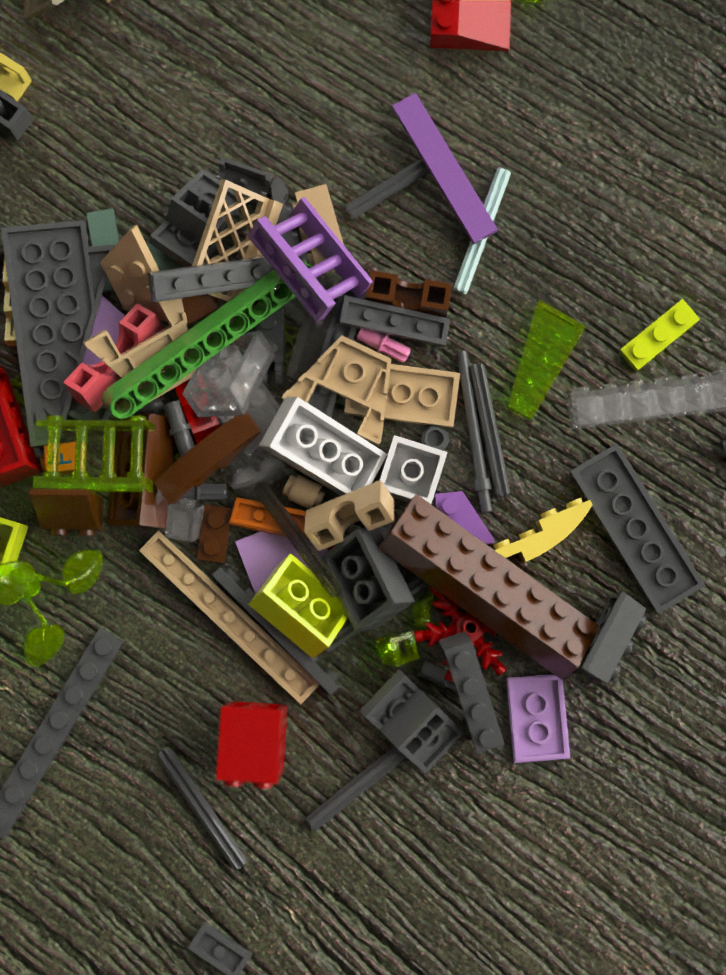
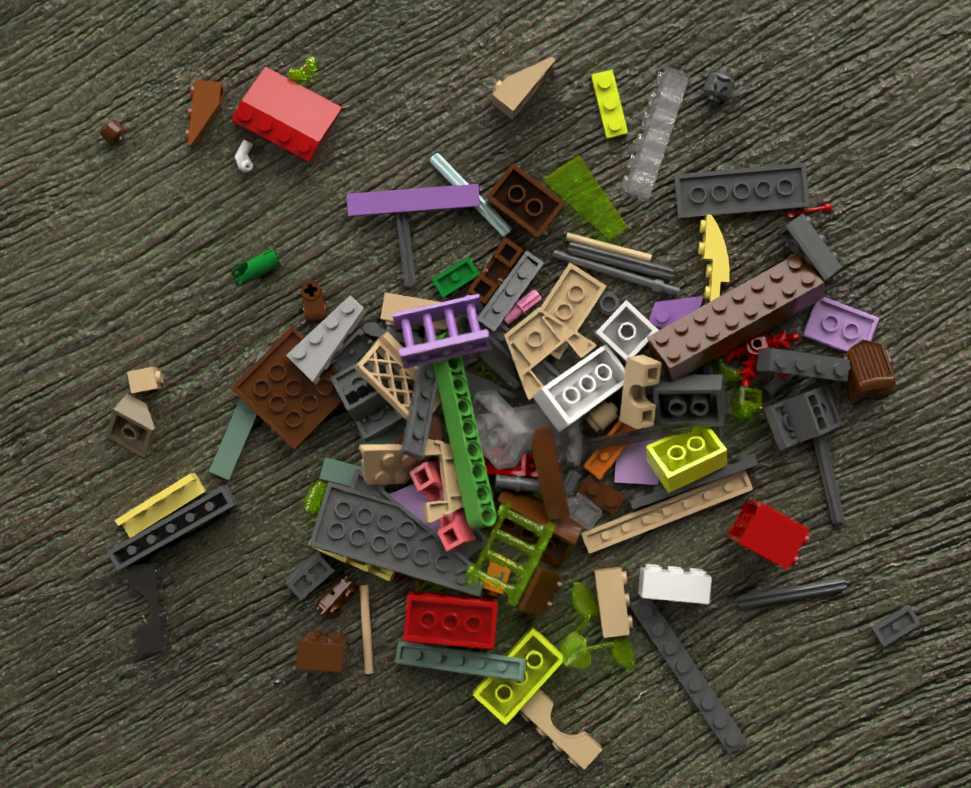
camera: 60 degrees left, 5 degrees up
none -> sand green tile [209,350,266,480]
none -> green piece [231,248,282,286]
none -> reddish brown plate [231,326,342,450]
none -> light grey wing [286,295,366,385]
none -> reddish brown piece [301,281,328,324]
none -> clear neon green brick [303,480,328,514]
none -> green plate [431,256,479,298]
none -> reddish brown brick [486,163,565,241]
none -> tan slope [492,57,555,120]
none -> tan bar [565,232,652,262]
none -> tan brick [594,567,633,638]
none -> white brick [638,564,712,604]
none -> red hinge [786,203,832,218]
none -> reddish brown piece [843,339,896,401]

